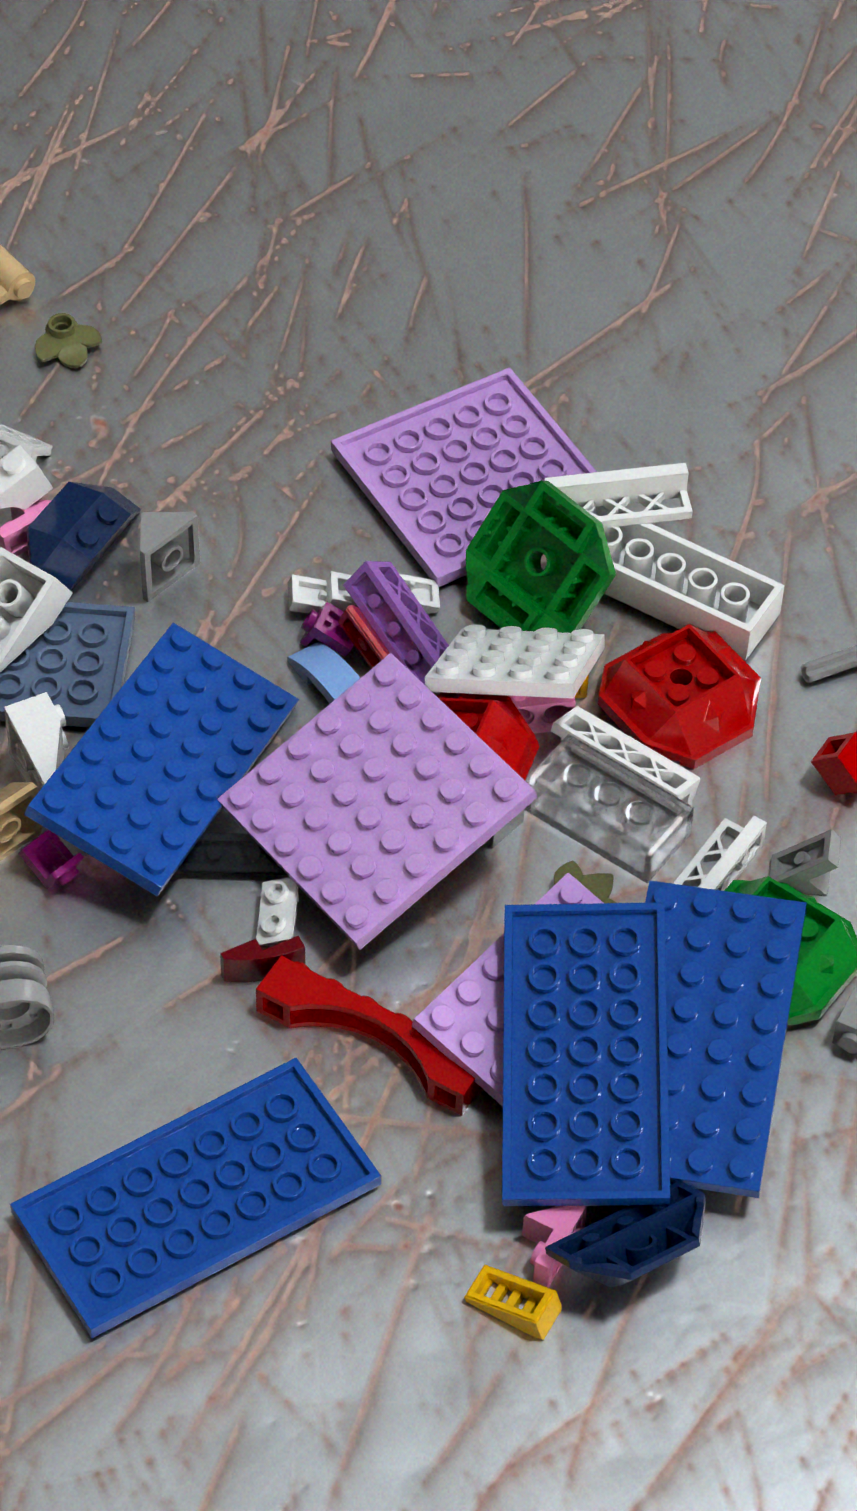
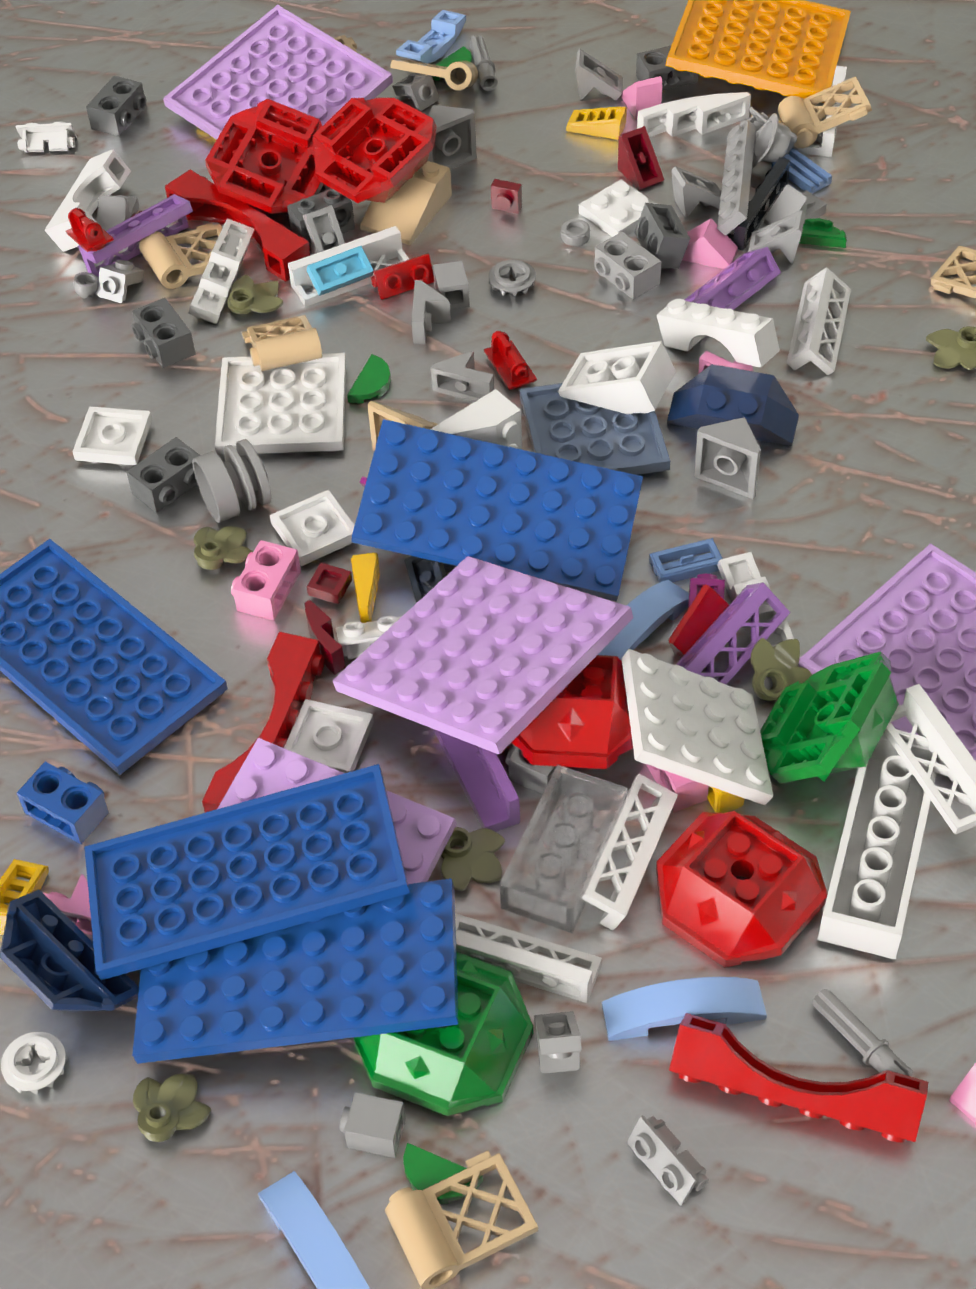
camera: 80 degrees right, 0 degrees up
none -> white gear [1,1032,68,1094]
none -> blue brick [17,761,109,845]
none -> olive plate [133,1073,211,1142]
none -> olive plate [194,526,253,570]
none -> bright pink brick [231,540,301,621]
none -> white plate [270,489,355,566]
none -> white plate [284,699,374,773]
none -> dark red plate [307,563,353,604]
none -> yellow slope [351,552,380,623]
none -> medium lavender fence [433,729,520,832]
none -> light blue slope [602,977,767,1041]
none -> medium blue tile [649,538,723,583]
none -> olive plate [751,638,812,701]

